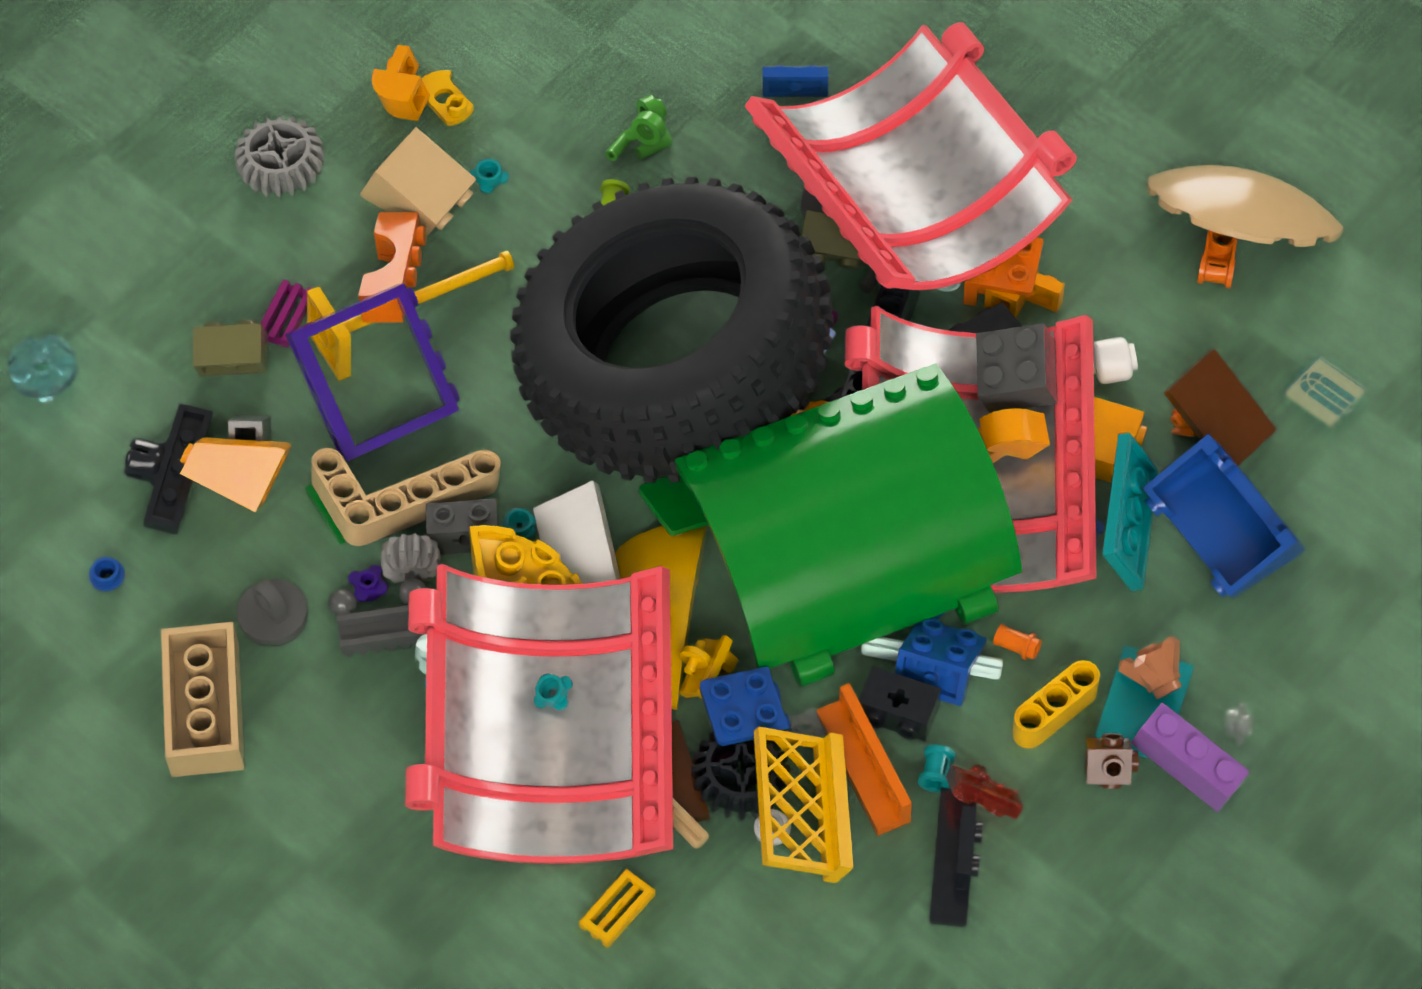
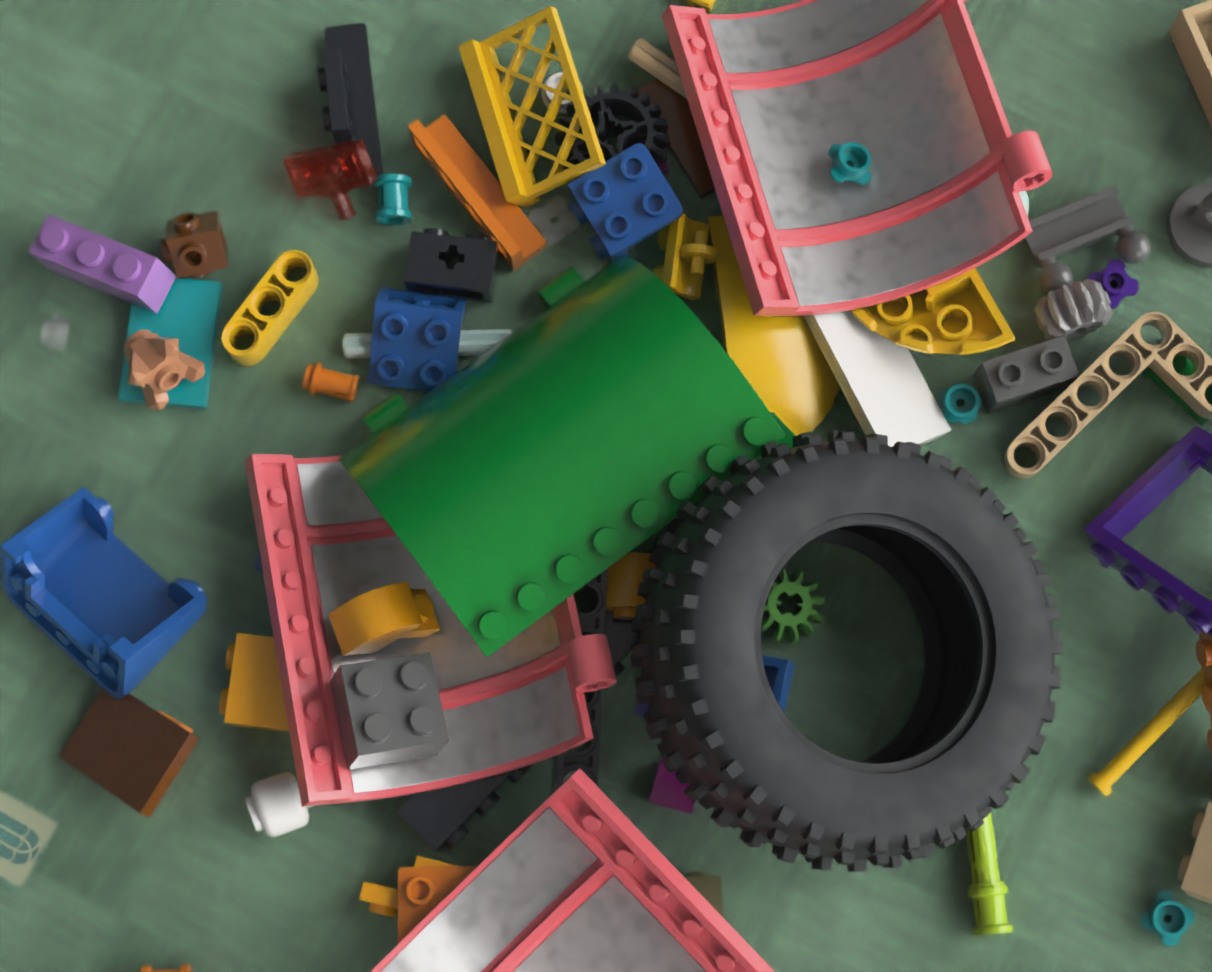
camera: 165 degrees right, 20 degrees up
teal tile [1102,433,1158,591] -> none

